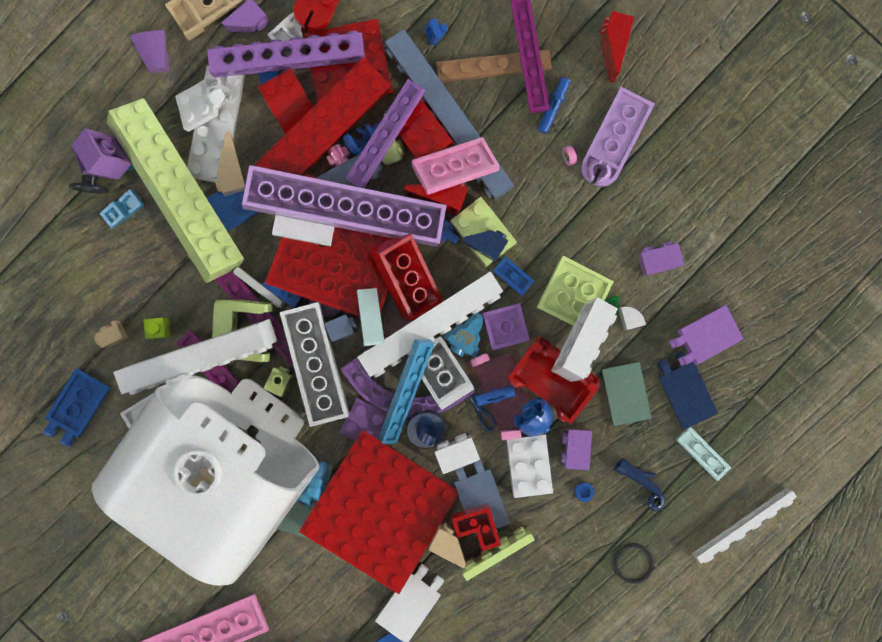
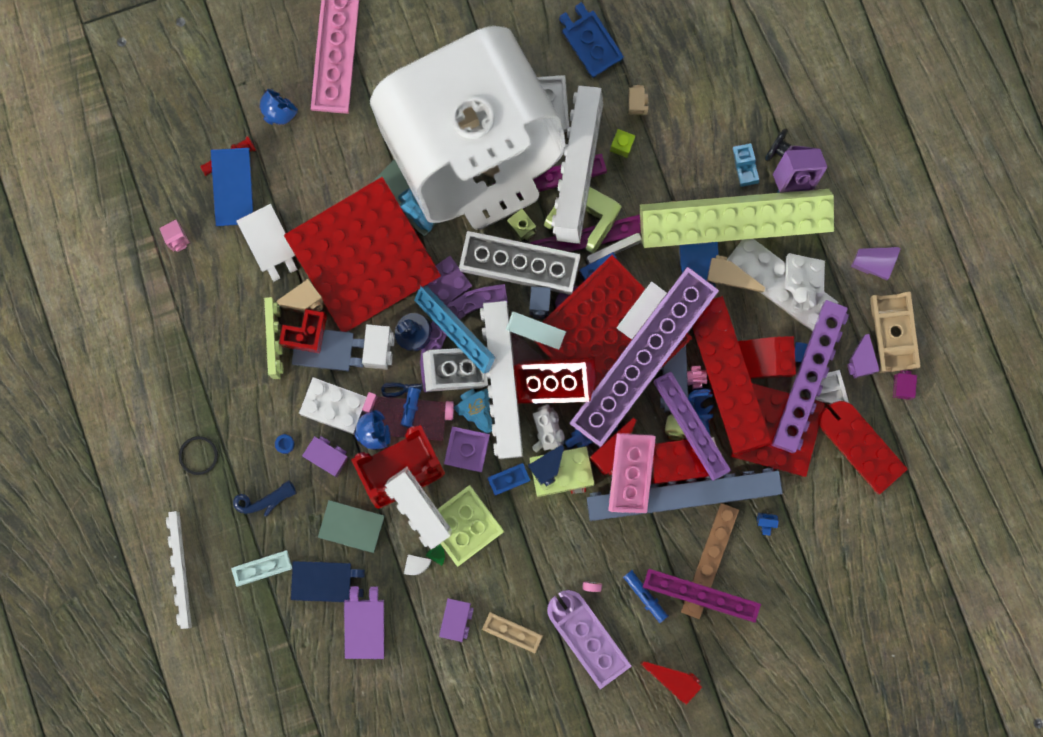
camera: 115 degrees right, 5 degrees down
none -> tan tile [482,612,543,653]
none -> white brick [532,405,565,452]

